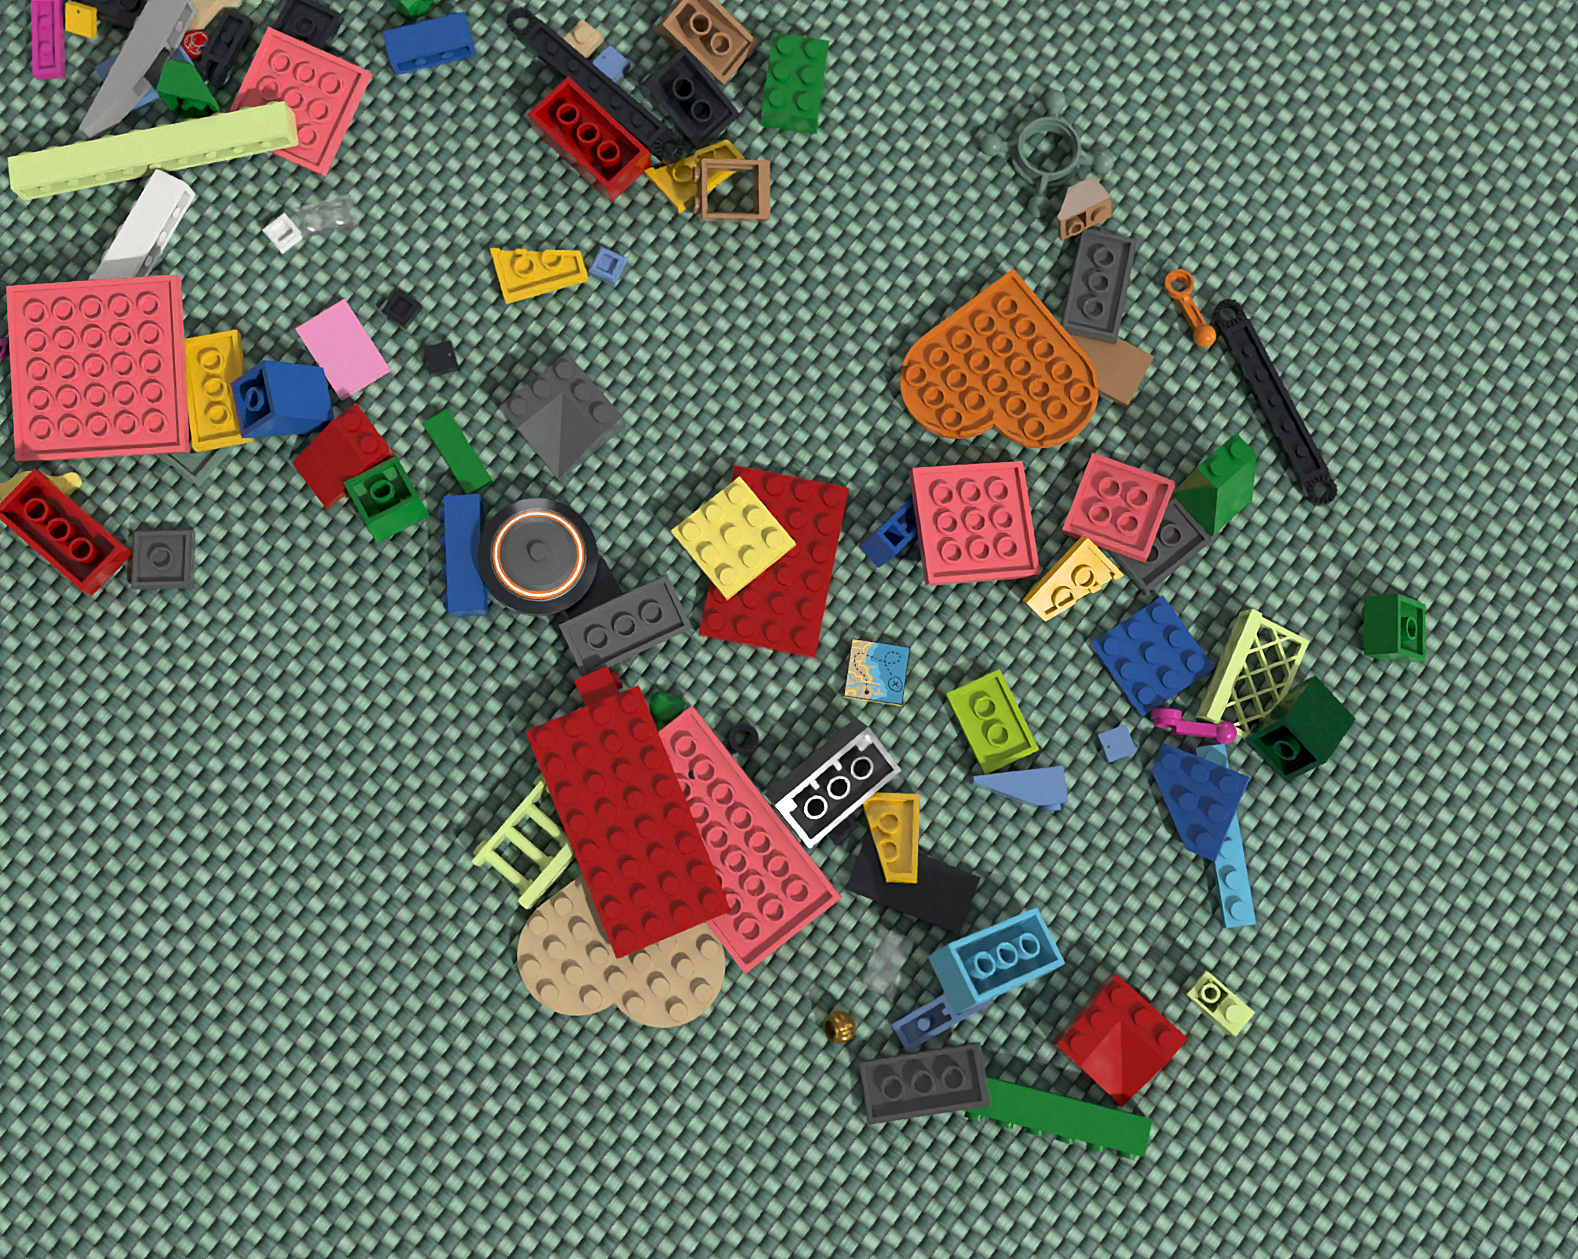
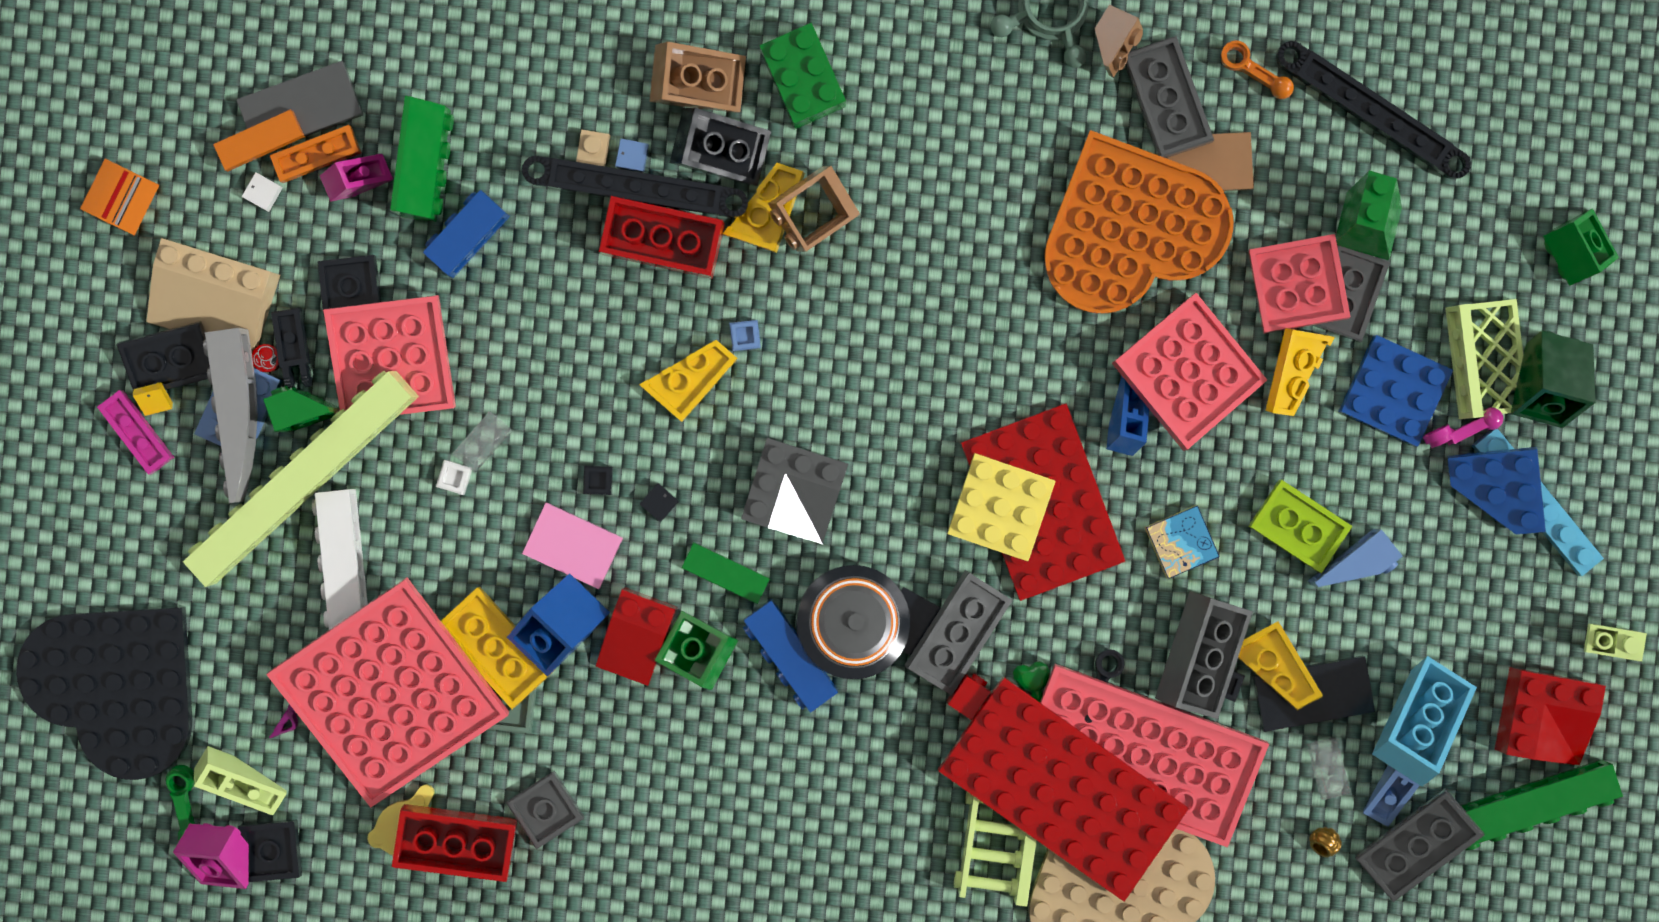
camera: 25 degrees left, 10 degrees up
medium blue tile [1096,724,1137,763] -> none

